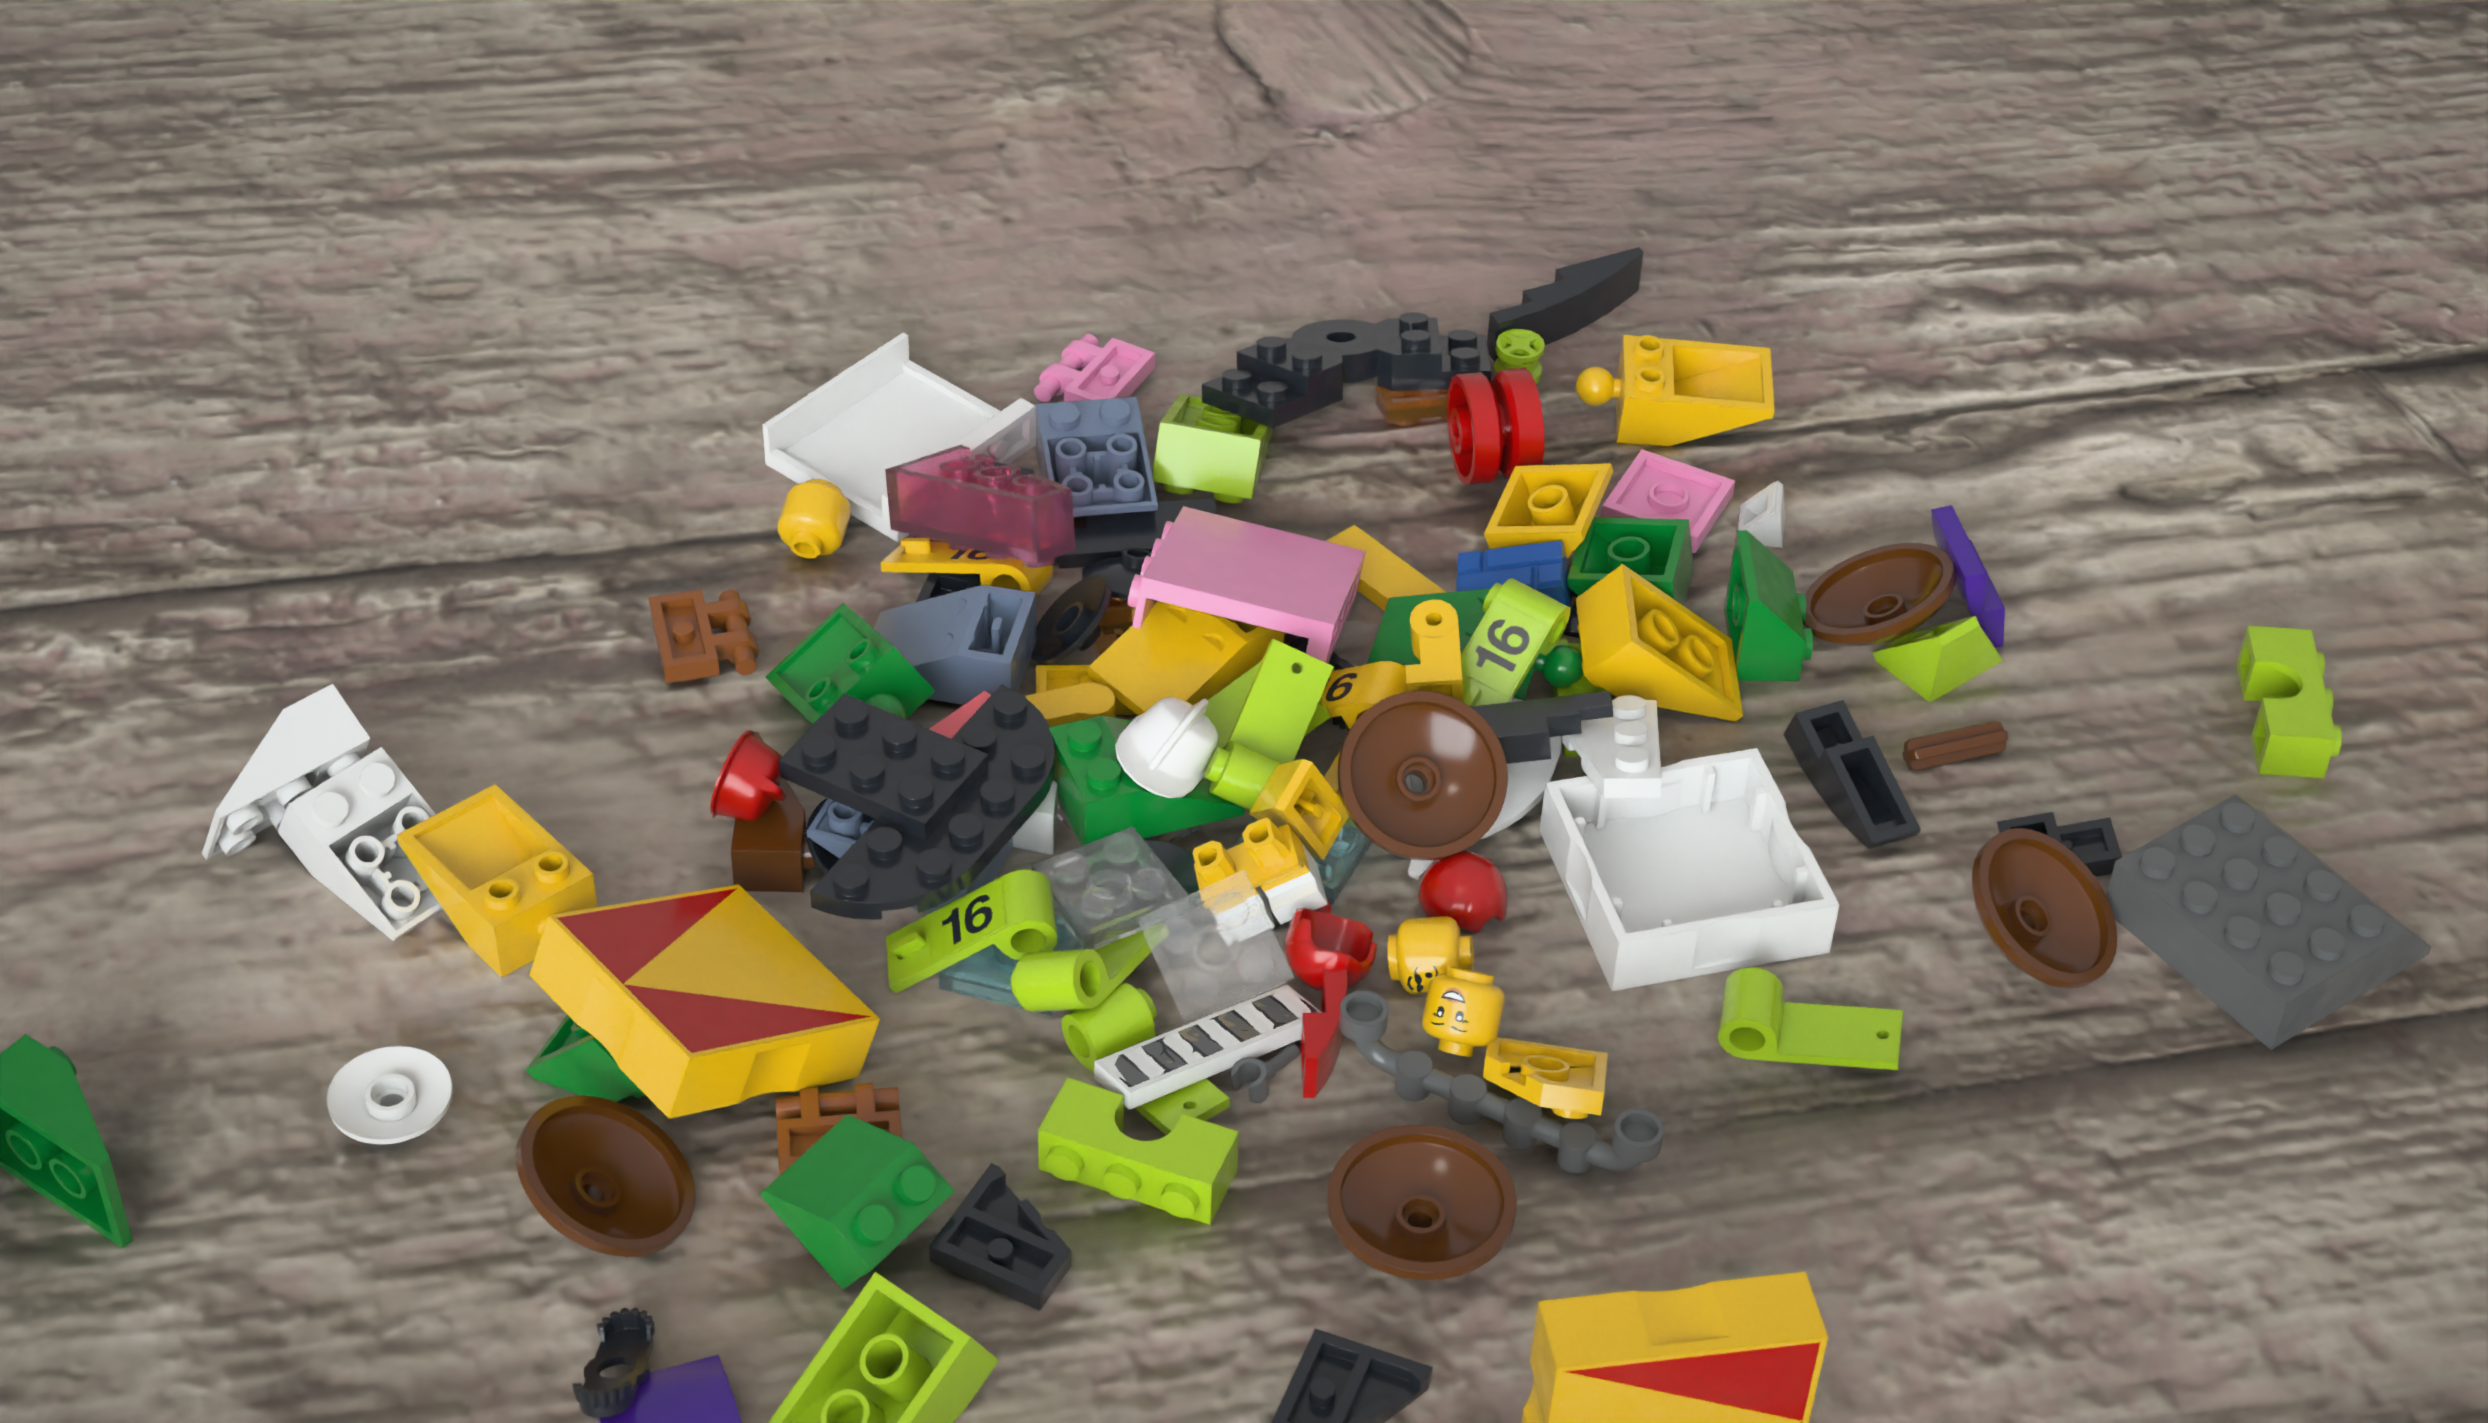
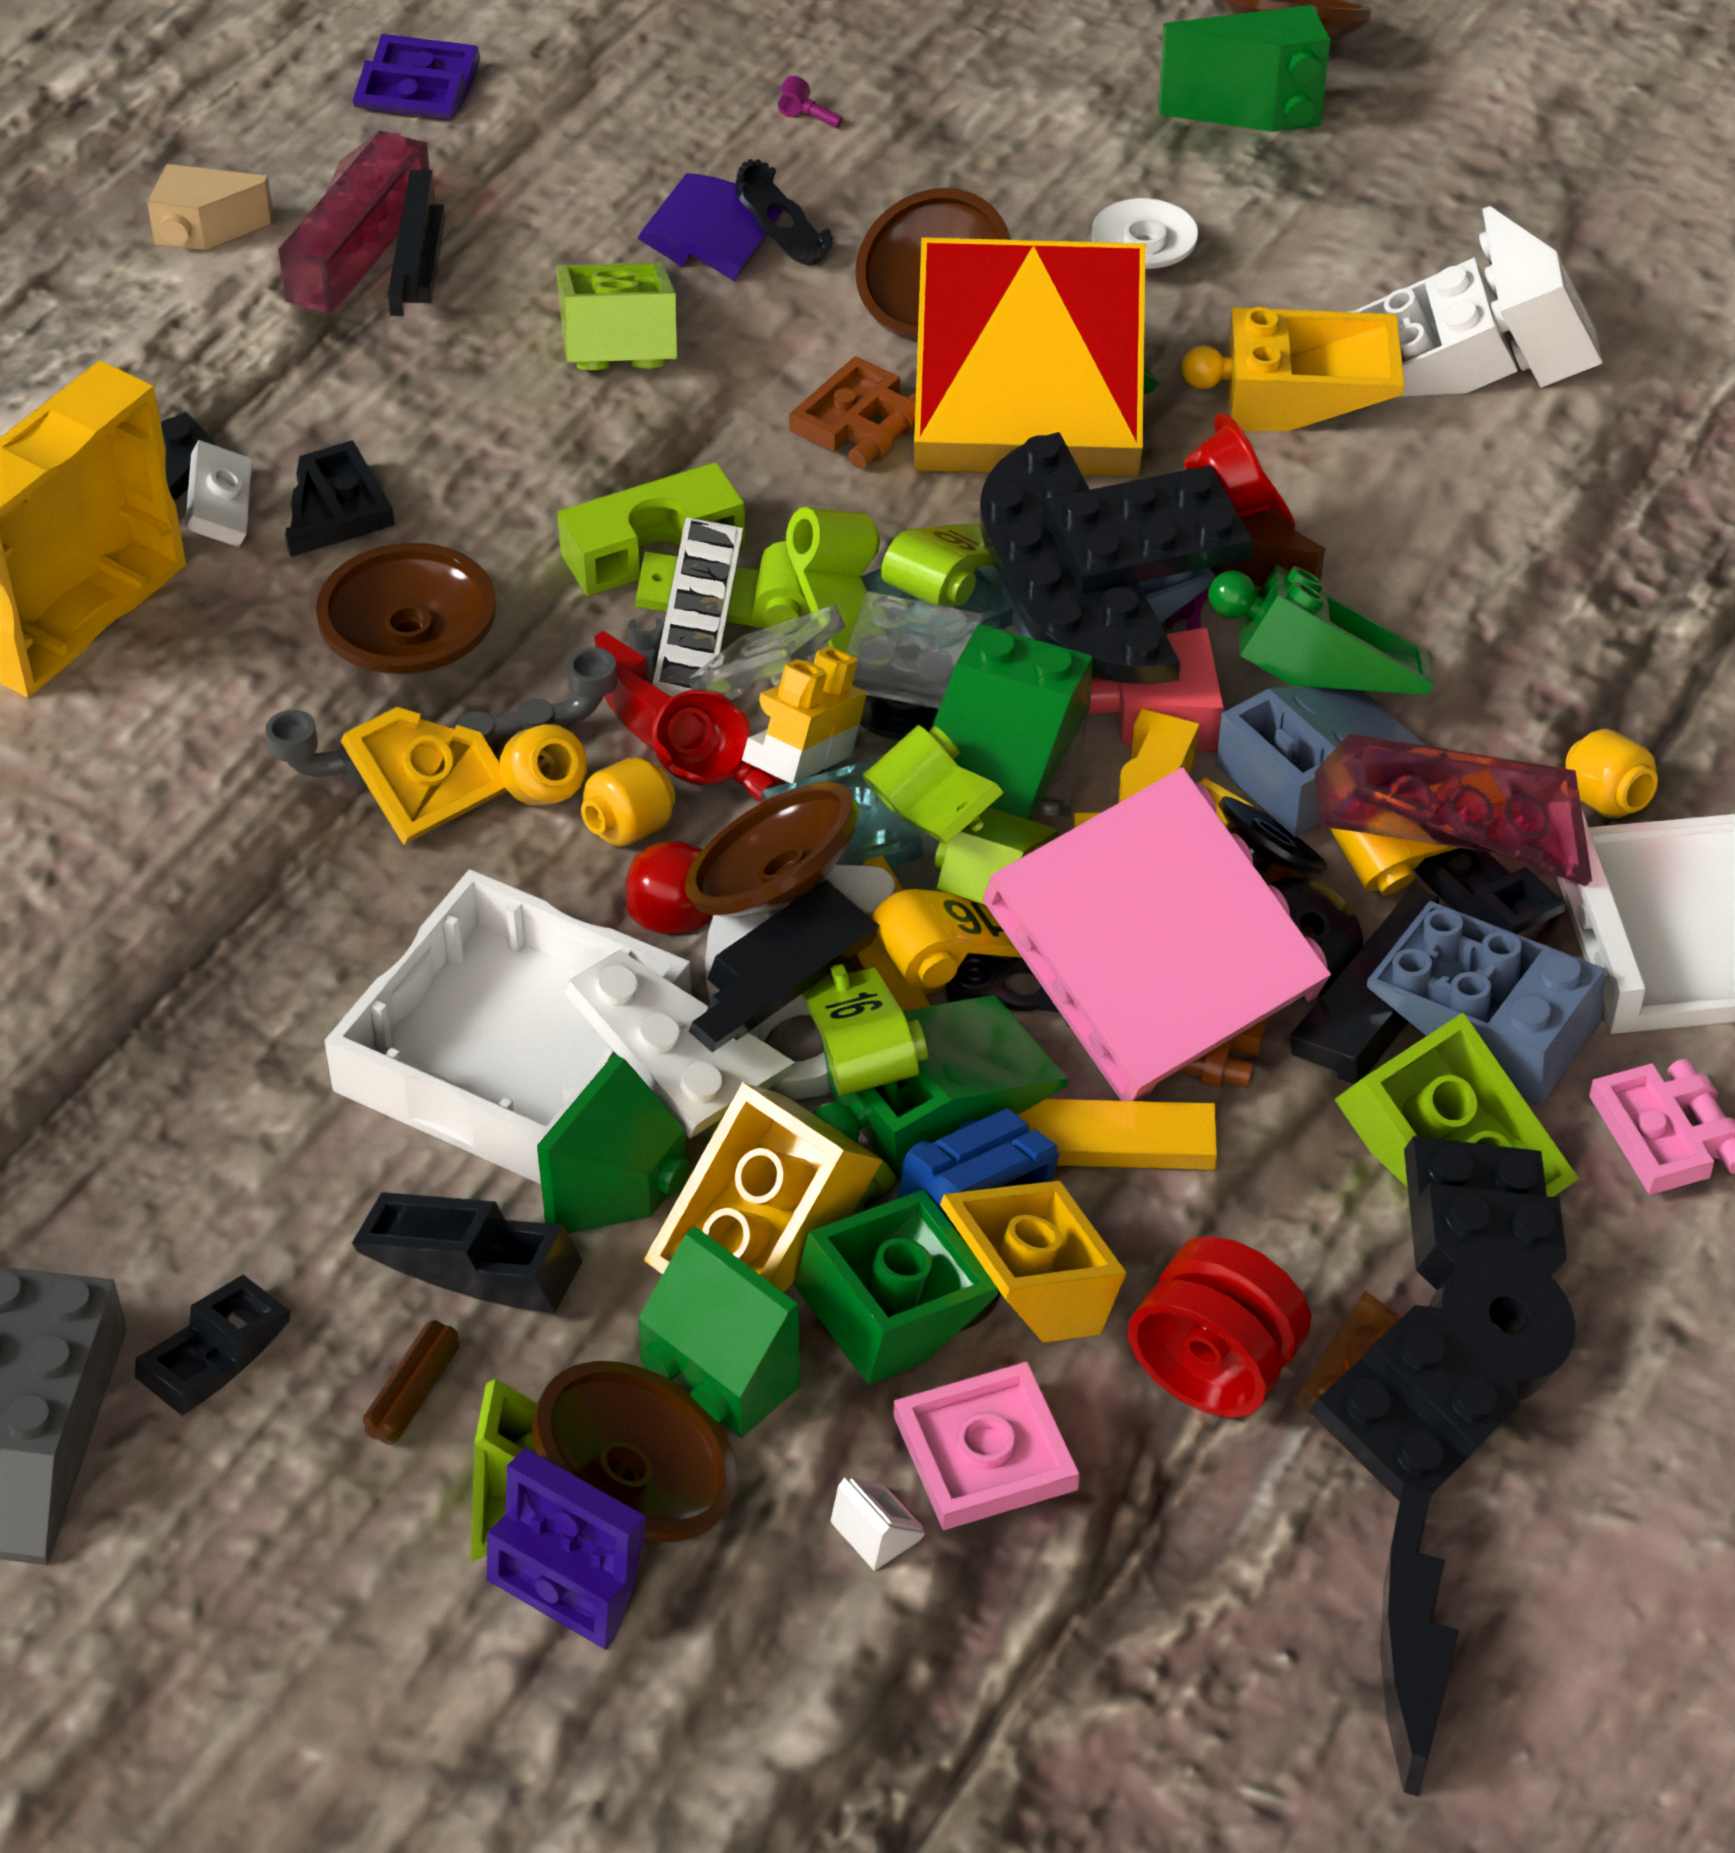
camera: 135 degrees right, 5 degrees up
dark orange plate [648,589,759,683] -> none
green slope [759,1114,955,1290] -> none
black wing [929,1163,1072,1311] -> none
white piece [1115,697,1218,798] -> none
yellow slope [1249,759,1349,860] -> none
yellow leg [1405,599,1464,703] -> none
lime wheel [1493,329,1545,384] -> none
yellow slope [1576,335,1775,446] -> none
lime door [1718,967,1903,1070] -> none
reddish brown dish [1972,828,2117,989] -> none
lime arch [2236,625,2342,778] -> none
none -> green slope [537,1054,690,1233]

